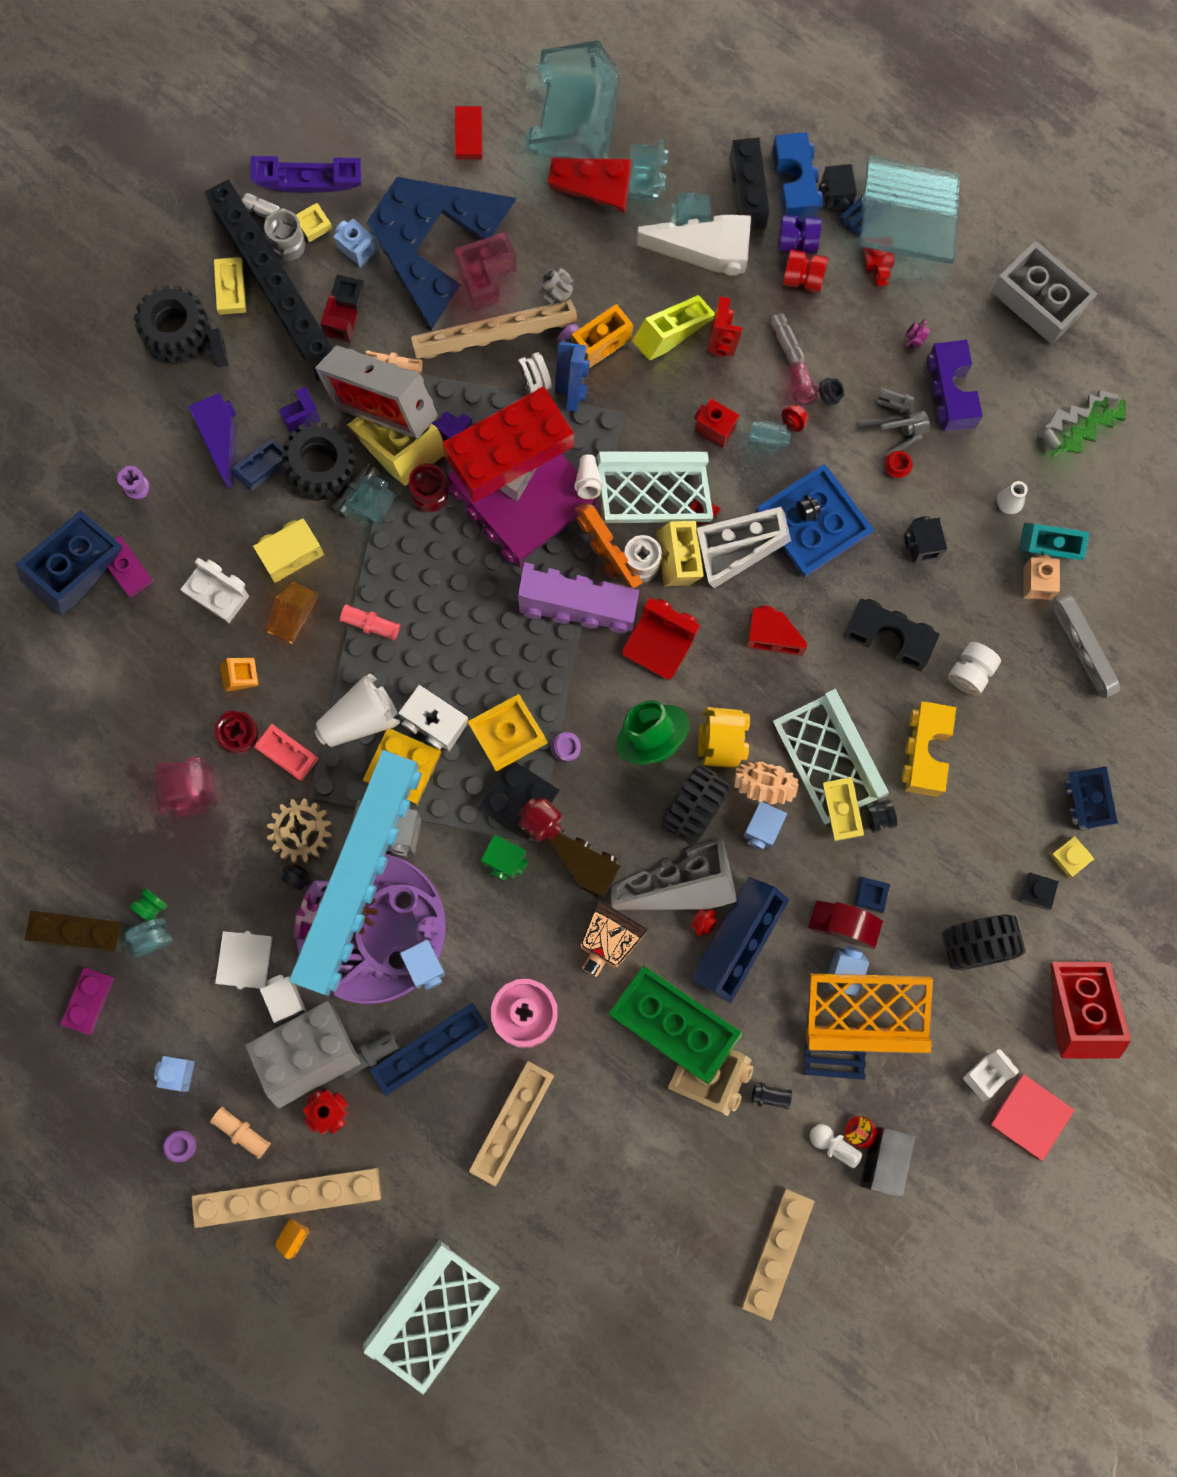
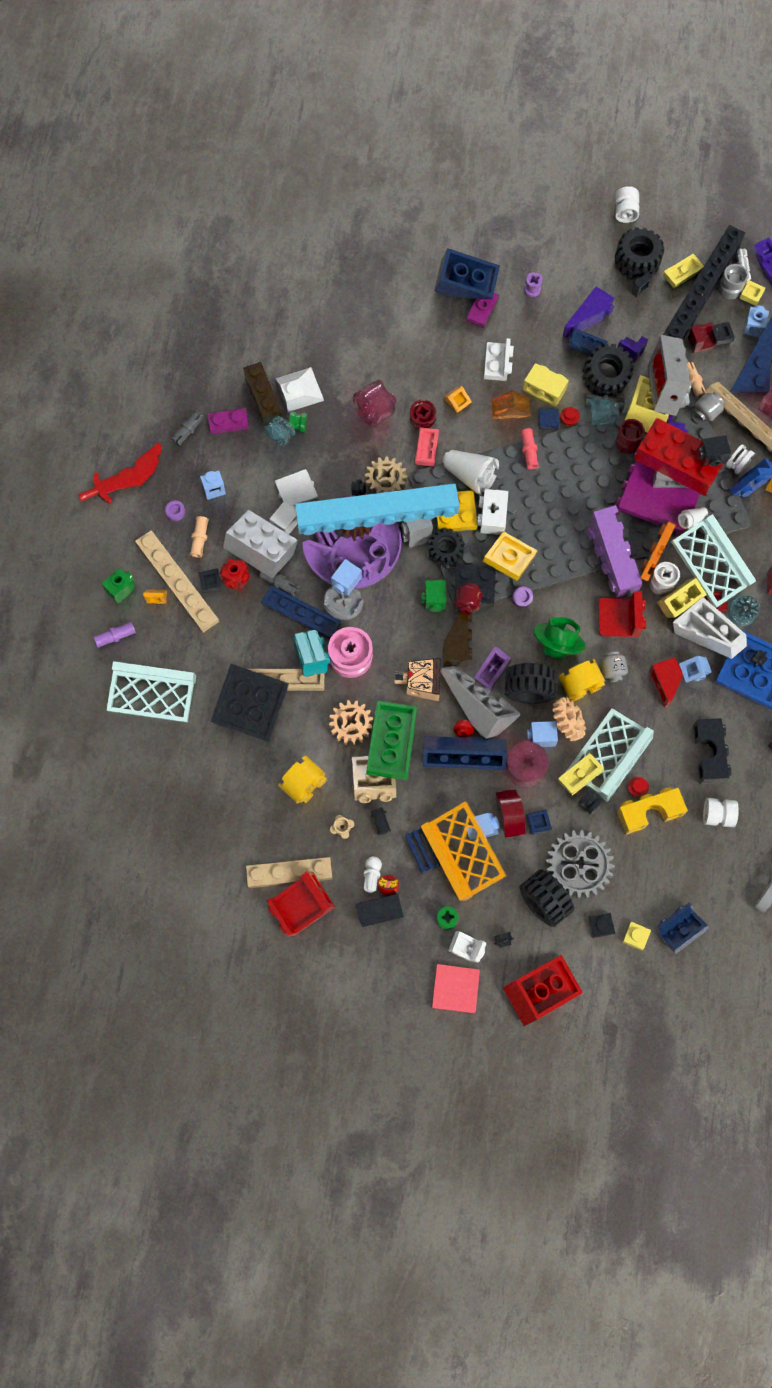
camera: 65 degrees right, 5 degrees down
none -> red sword [78,443,162,504]
none -> medium lavender pin [93,622,136,648]
none -> green brick [101,568,136,604]
none -> dark grey pin [170,410,205,447]
none -> black plate [198,568,222,593]
none -> black plate [211,664,289,742]
none -> red panel [266,871,336,936]
none -> white slope [275,367,324,412]
none -> yellow brick [278,756,327,803]
none -> teal brick [293,630,330,677]
none -> light grey tile [323,586,364,620]
none -> light nougat gear [329,700,373,745]
none -> tan plate [330,815,354,839]
none -> black tyre [428,528,465,567]
none -> green wheel [437,906,459,930]
none -> medium lavender slope [474,646,511,690]
none -> black plate [494,932,514,948]
none -> clear pink brick [506,740,549,787]
none -> dark blue tile [539,408,559,429]
none -> light grey gear [545,830,615,899]
none -> red plate [560,407,580,426]
none -> light grey head [600,652,628,683]
none -> white wheel [615,187,640,223]
none -> red plate [628,777,649,798]
none -> light blue brick [679,656,712,683]
none -> light grey head [695,392,724,421]
none -> black brick [697,435,731,467]
none -> clear light blue wheel [728,595,760,626]

